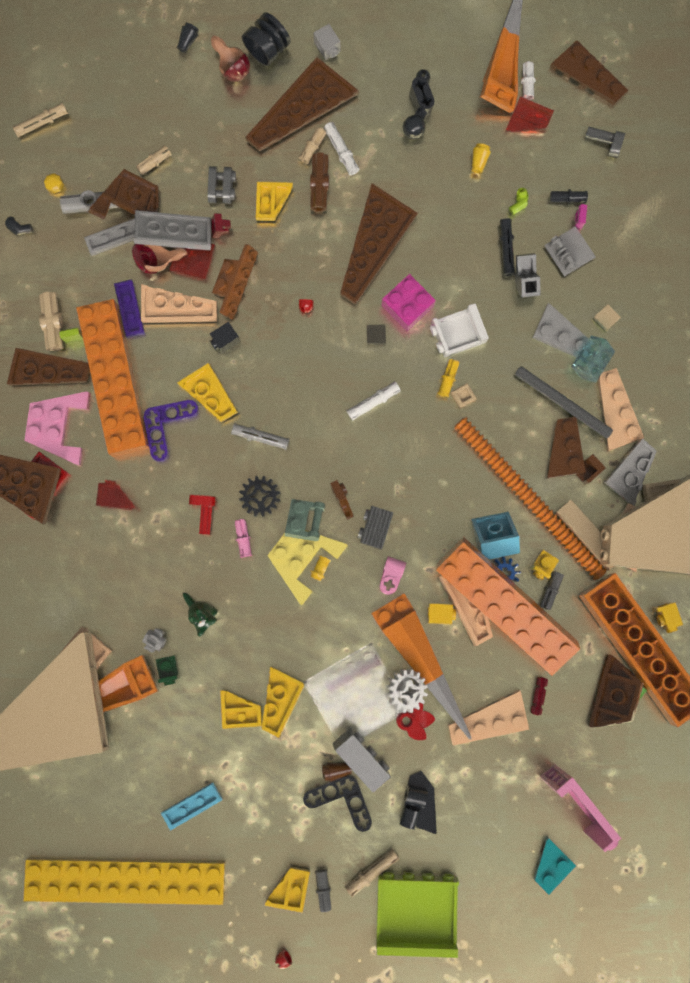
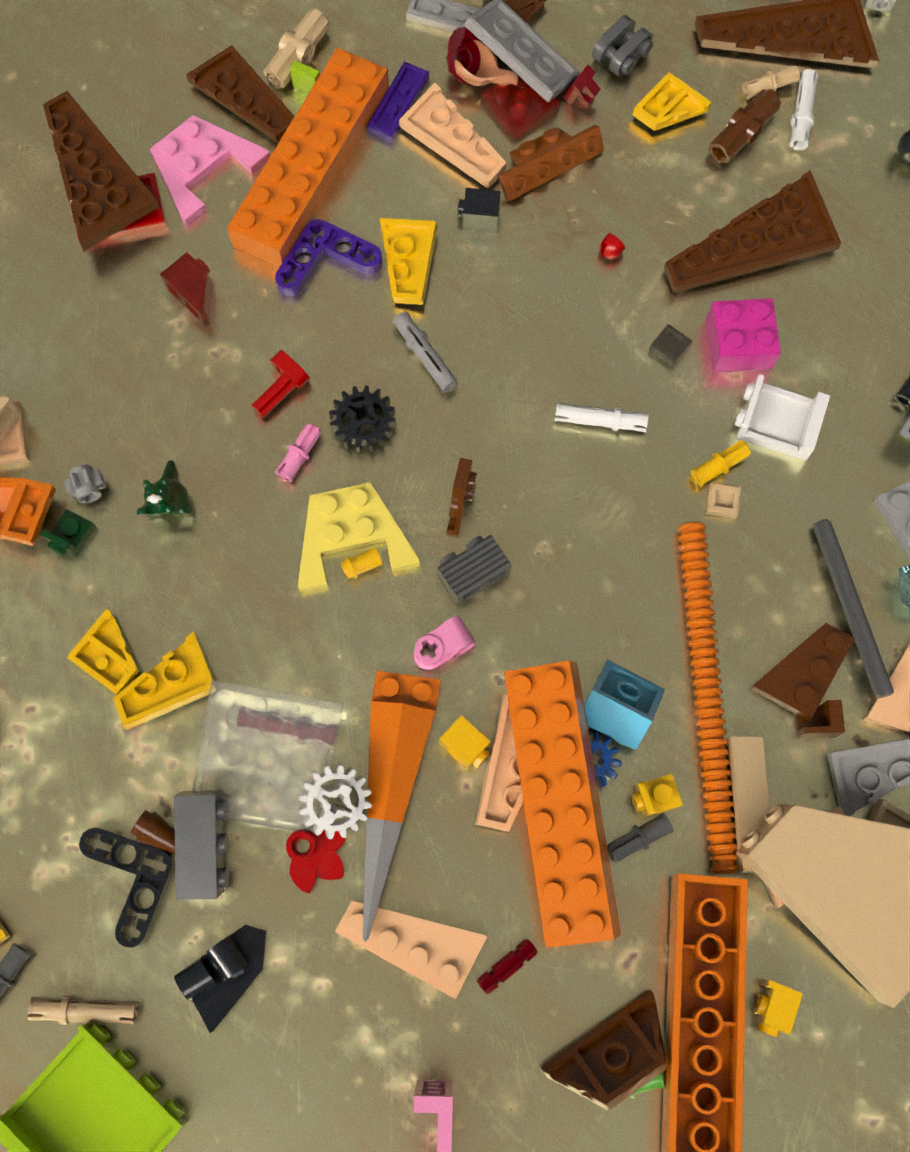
camera: 40 degrees right, 10 degrees down
sand green plate [285,499,325,541] -> none

